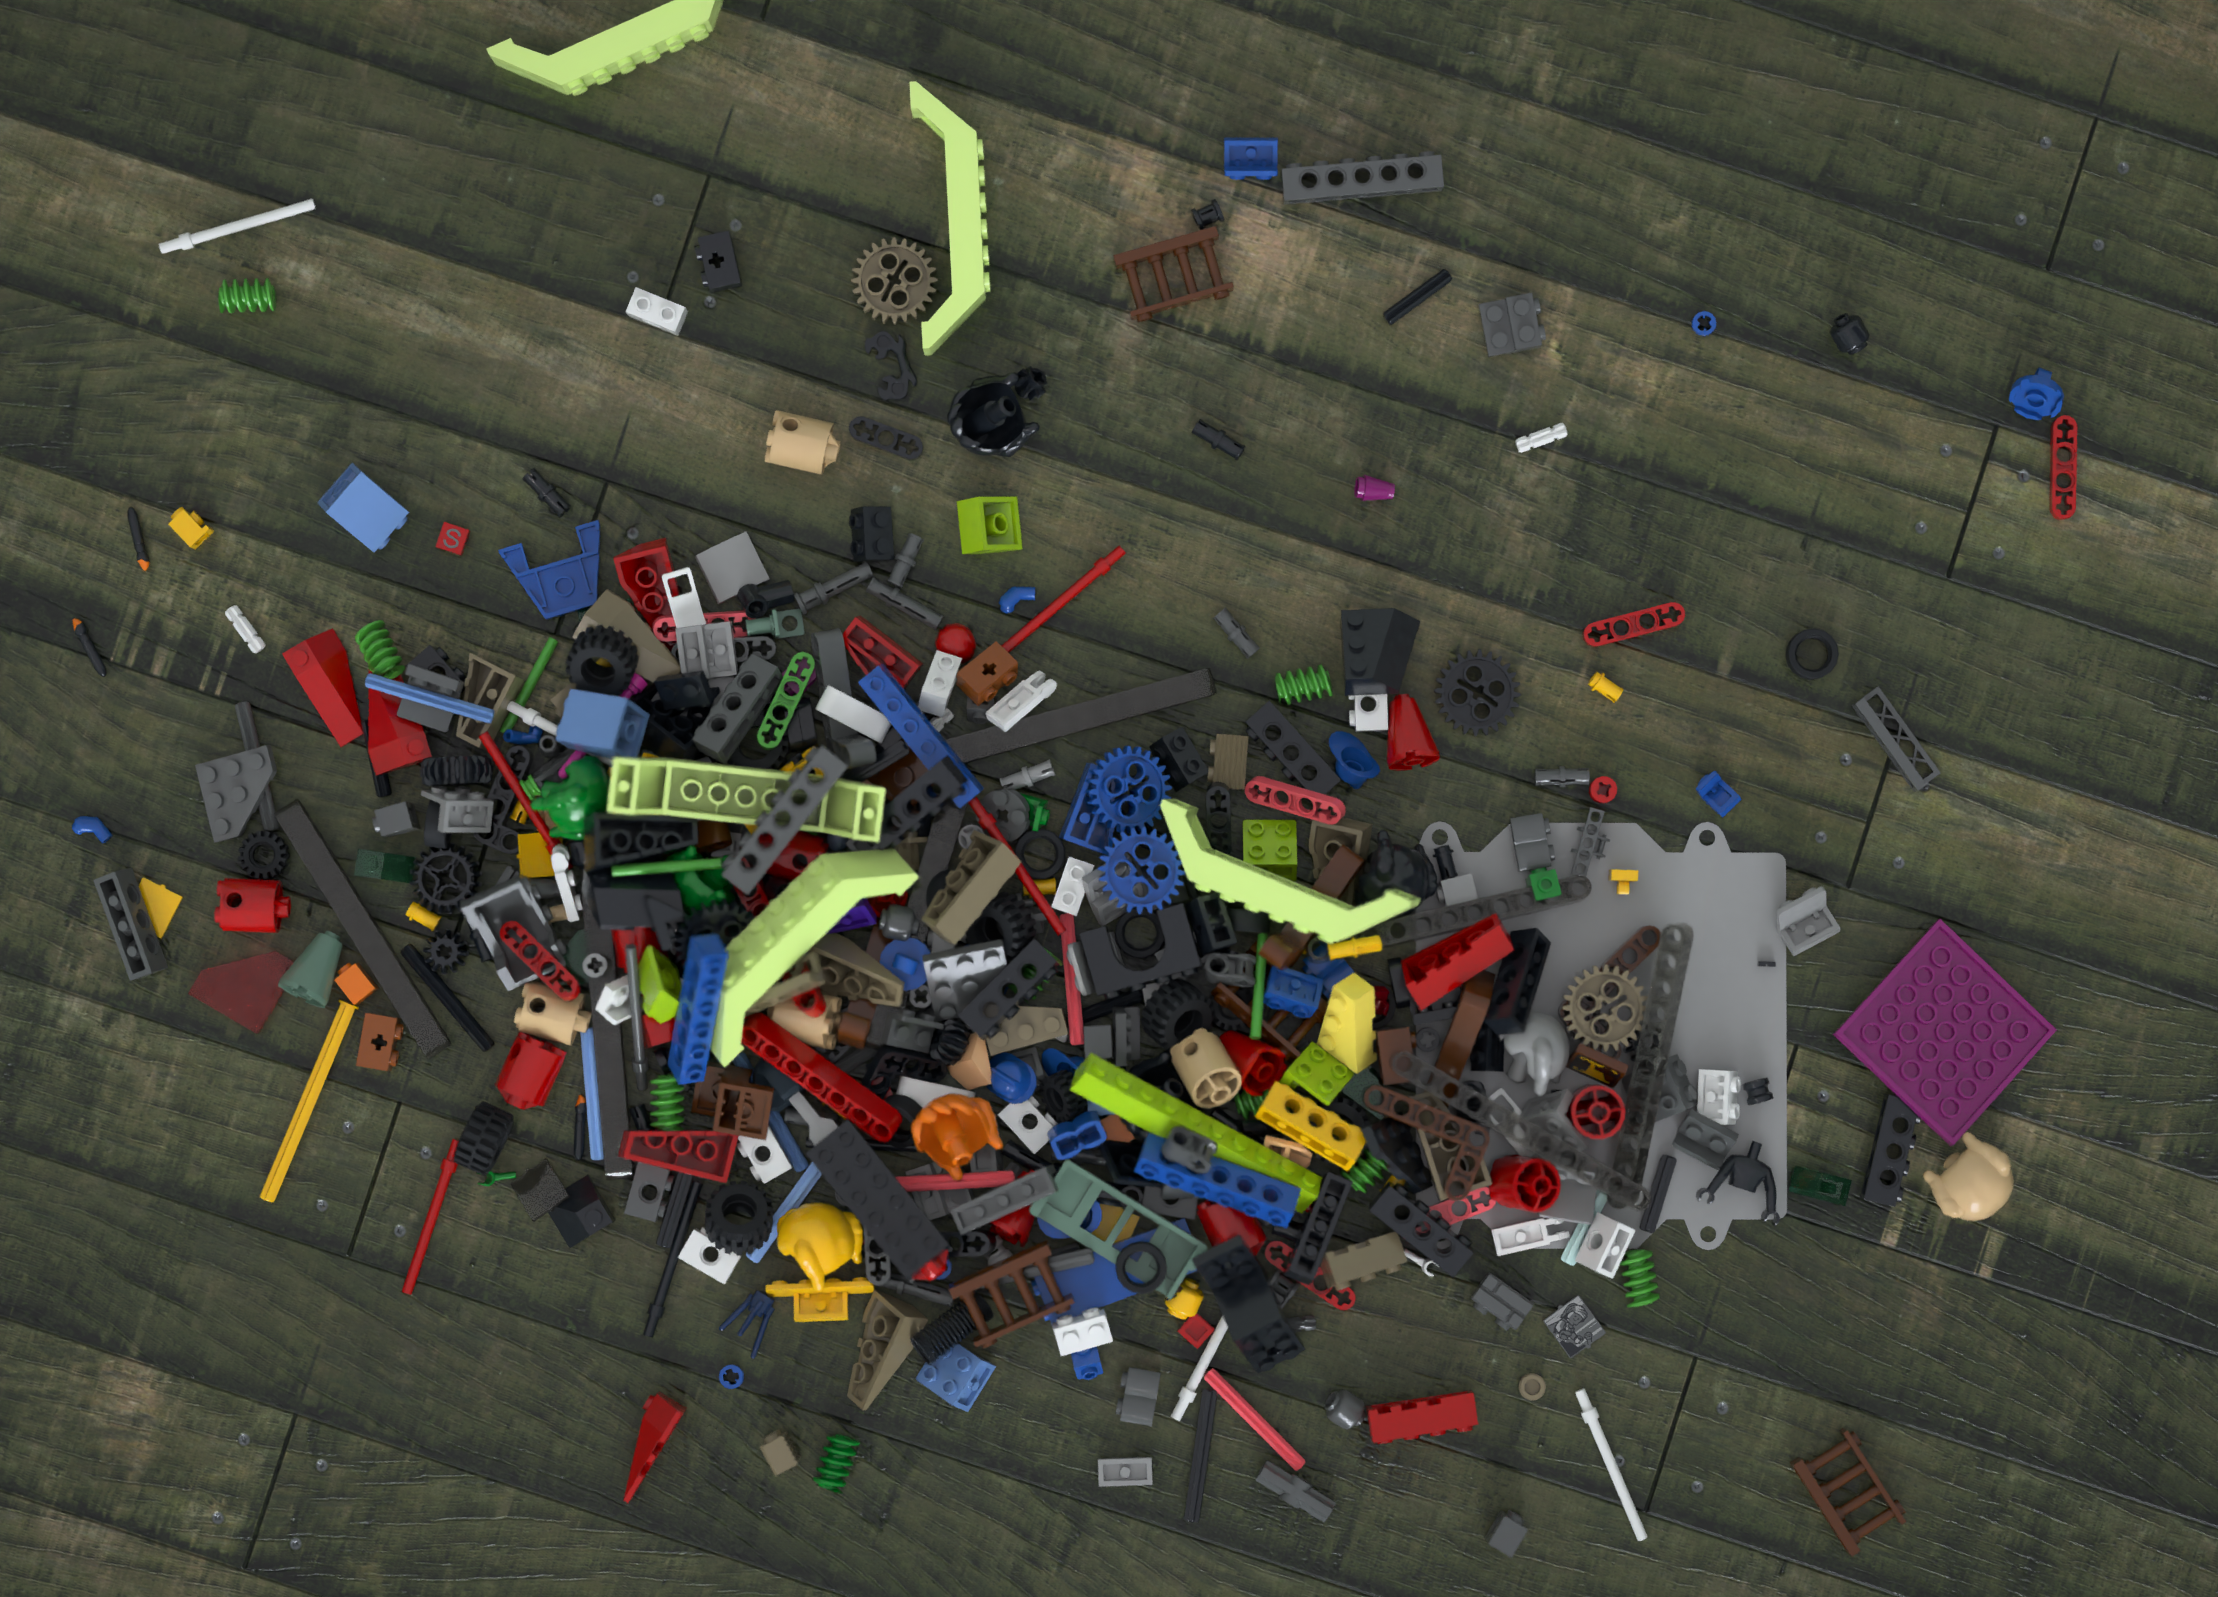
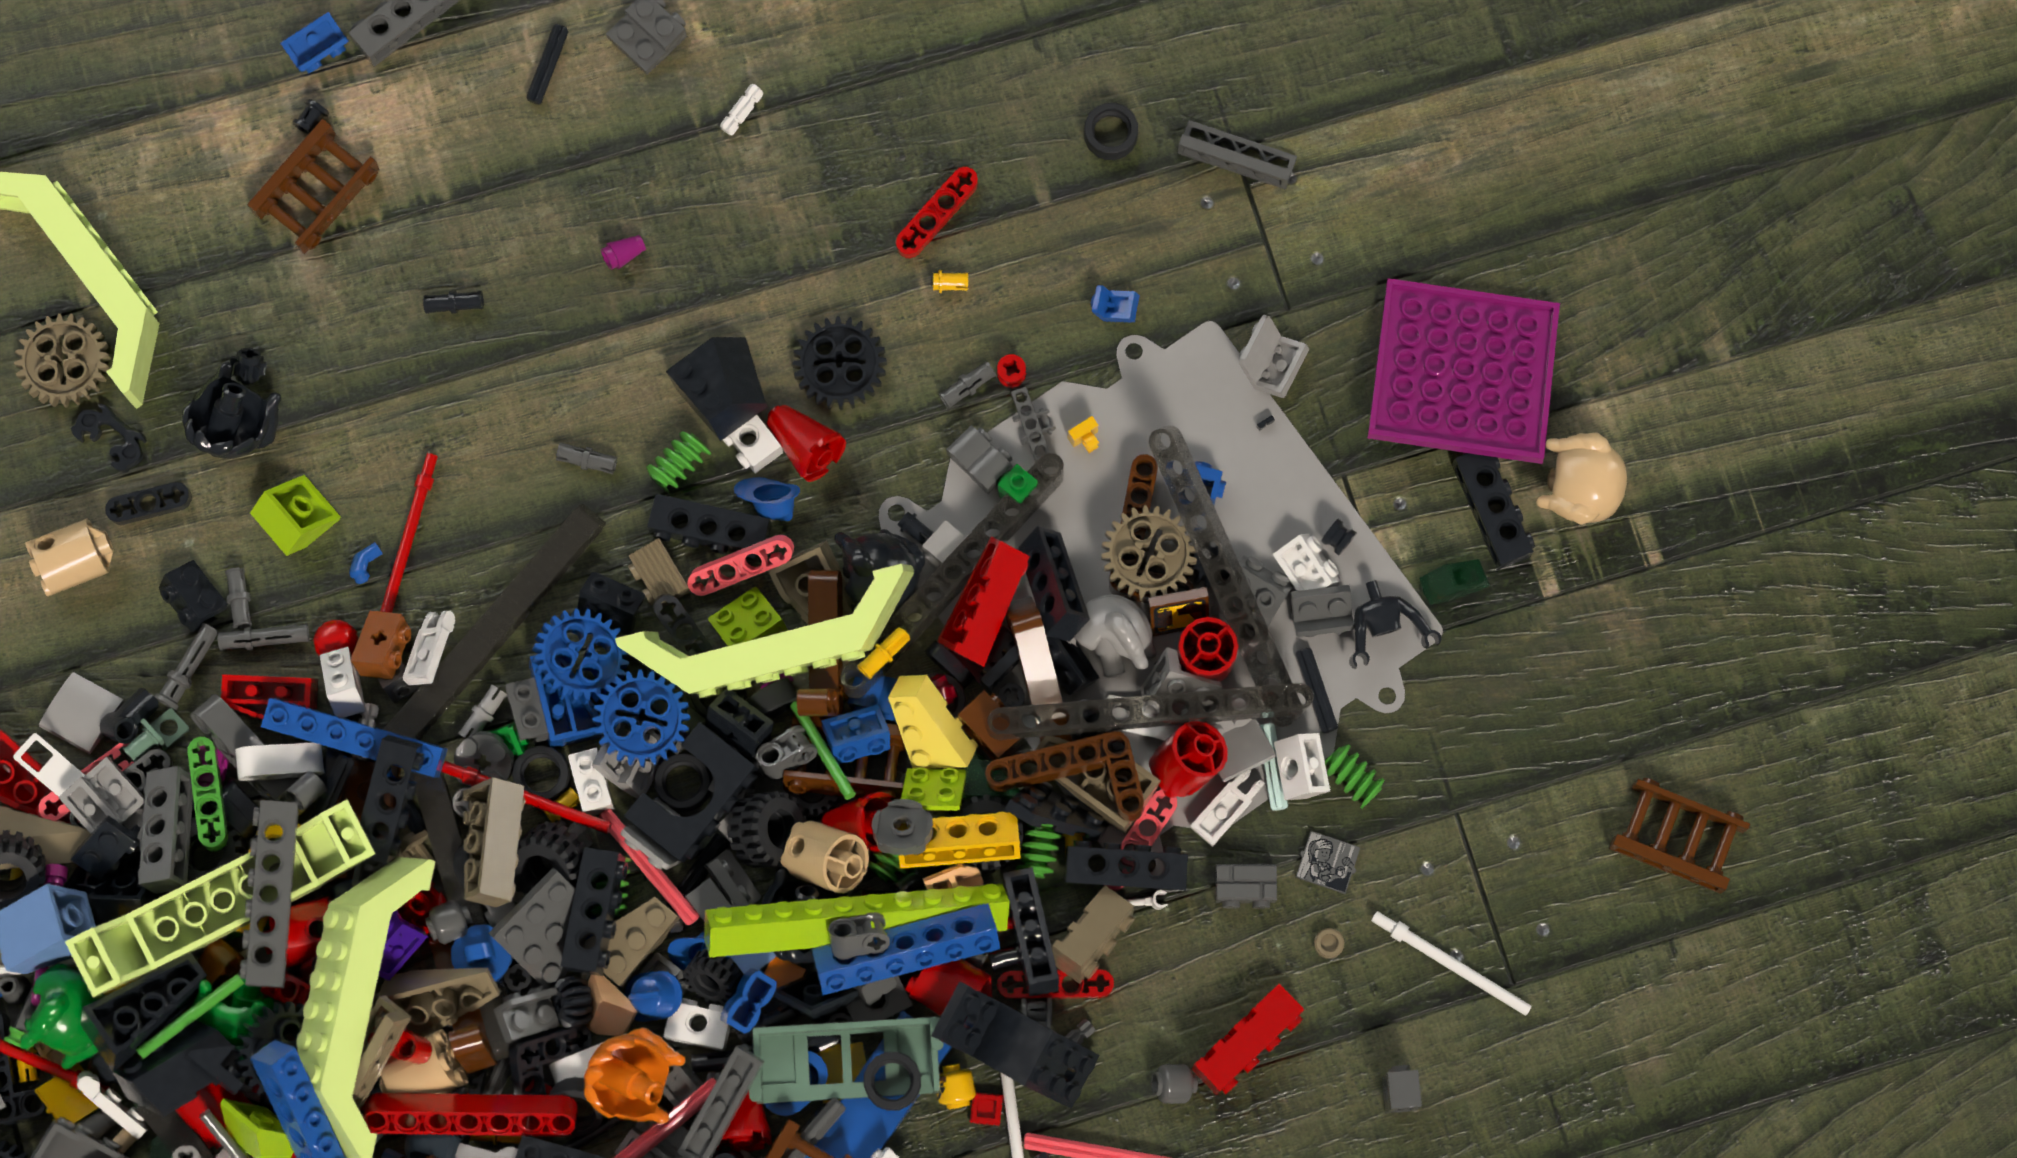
camera: 40 degrees left, 10 degrees down
none -> dark grey bracket [505,678,548,746]
none -> dark grey plate [872,799,933,855]
none -> blue bracket [1185,461,1226,505]

